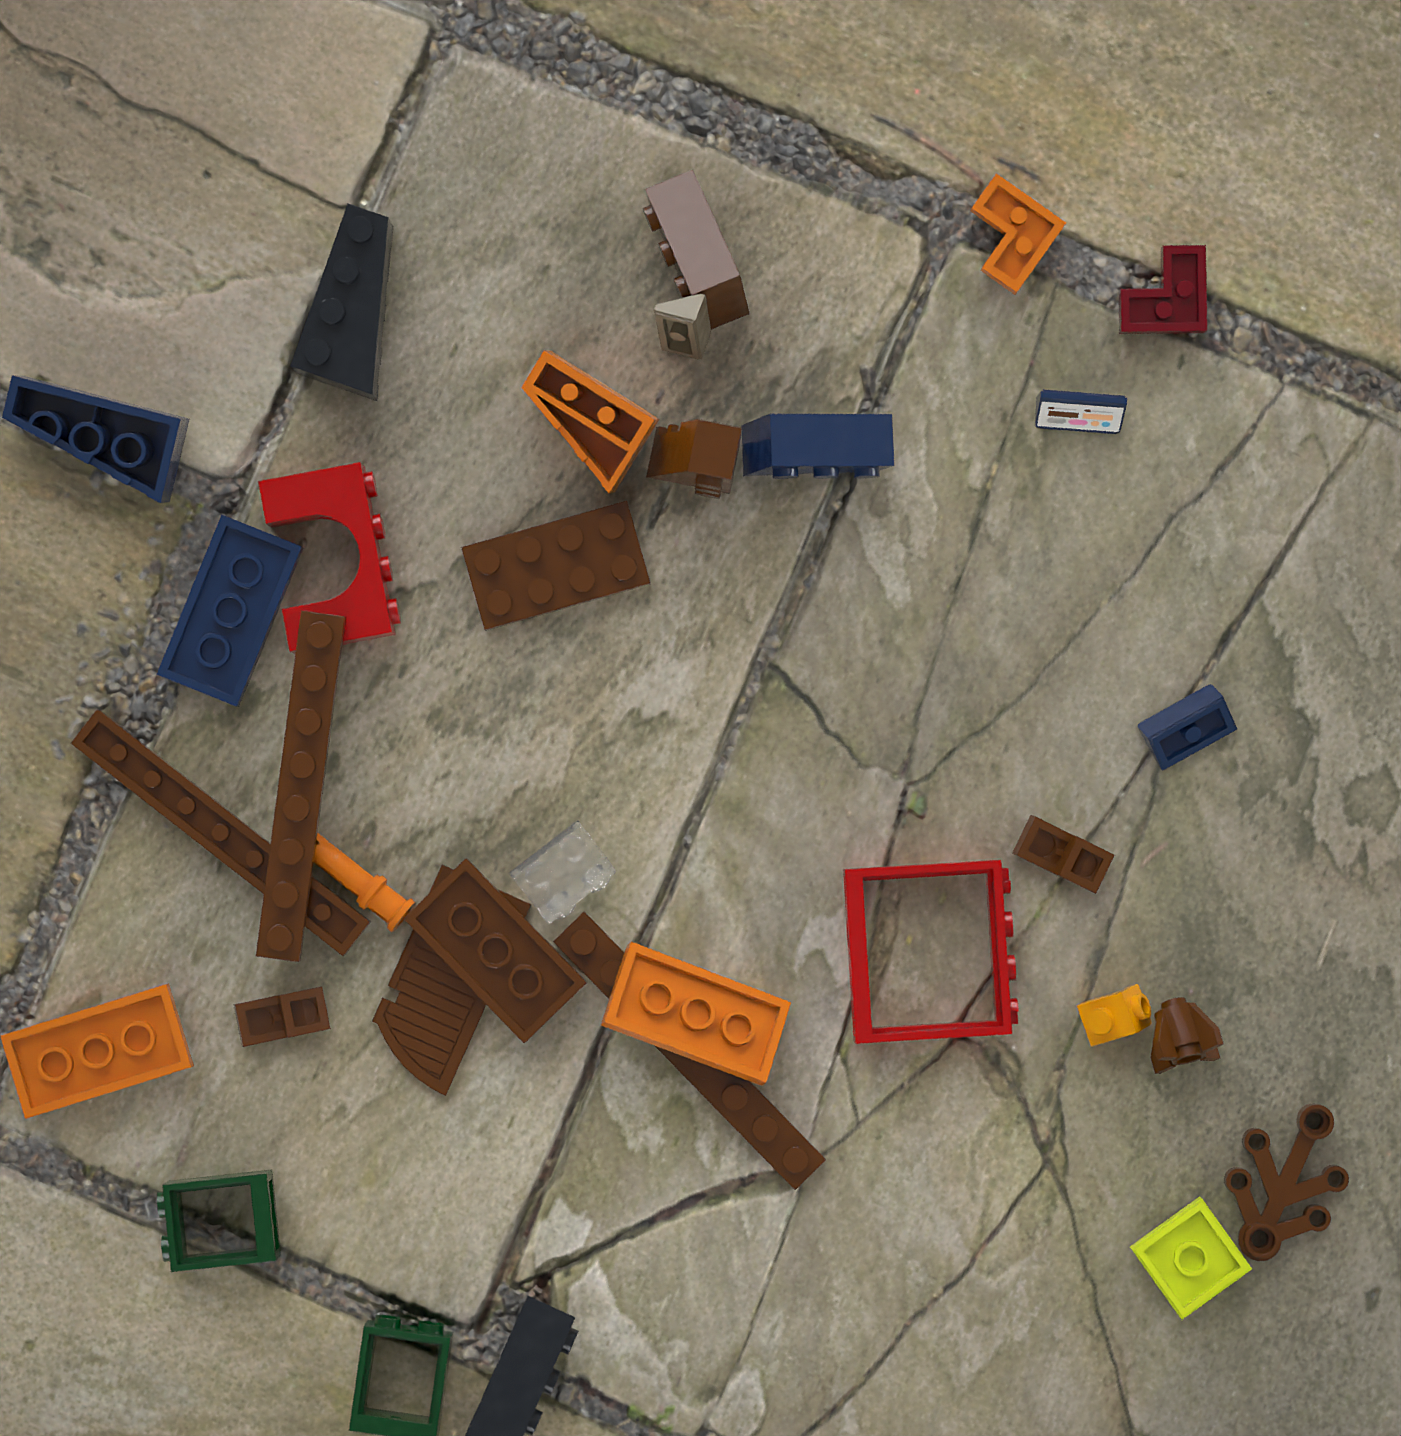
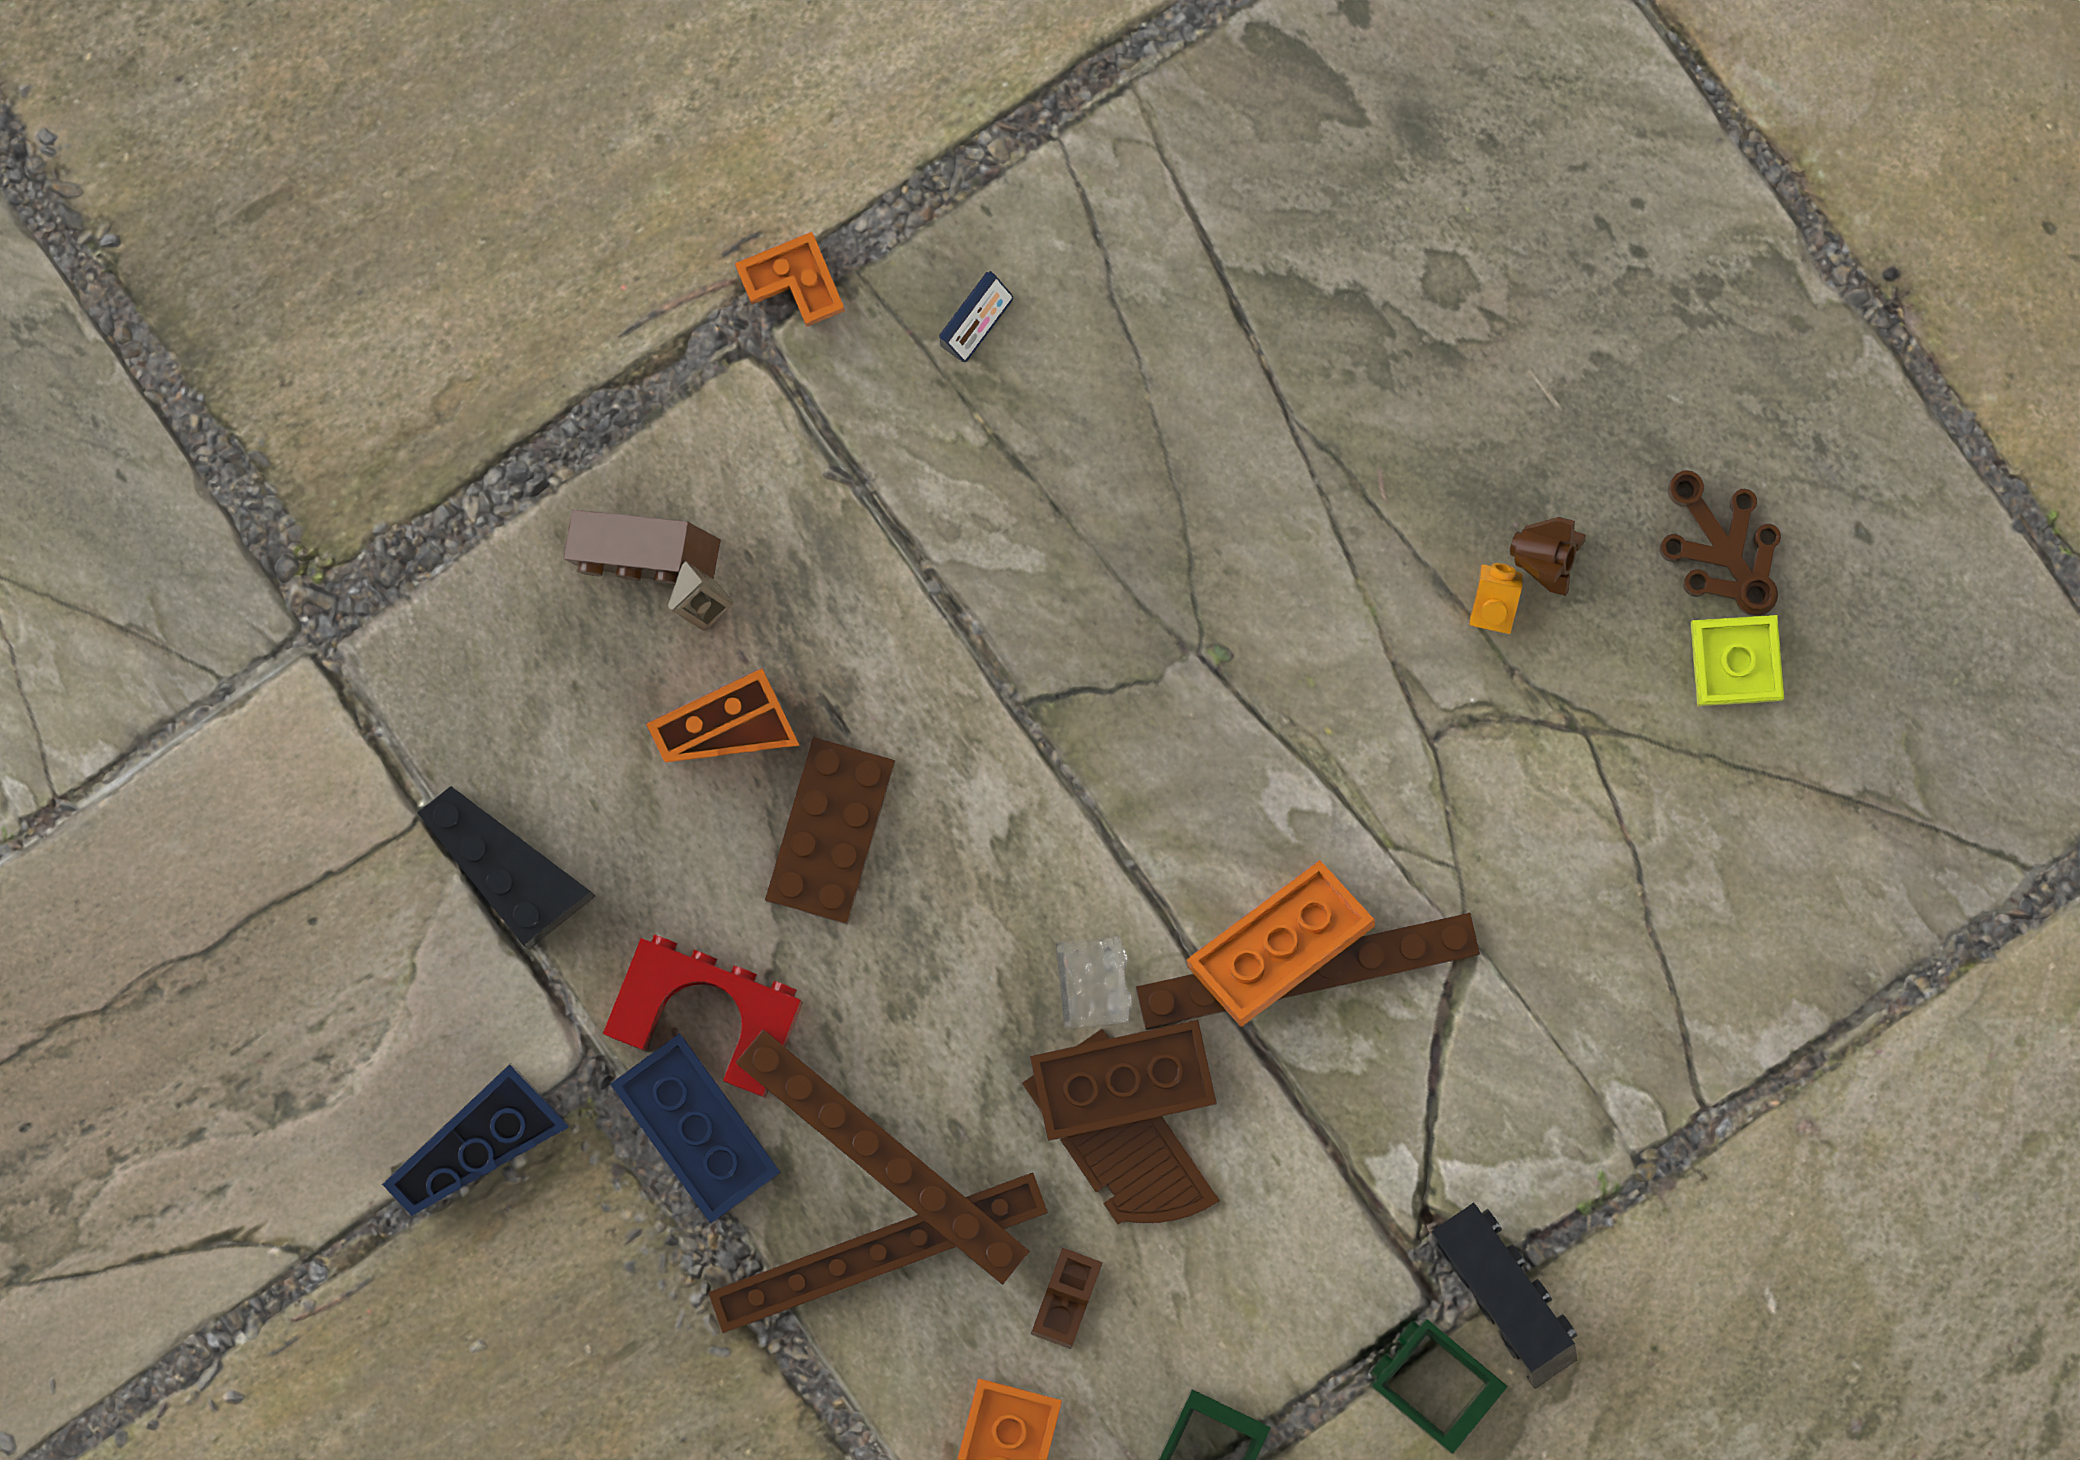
camera: 55 degrees left, 5 degrees down
orange pin [314,833,416,932] -> none
reddish brown wedge [646,419,742,499] -> none
dark blue wedge [741,414,894,479] -> none
red window [843,860,1019,1044] -> none
reddish brown slope [1012,815,1115,894] -> none
dark red plate [1118,245,1208,334] -> none
dark blue slope [1138,684,1237,771] -> none

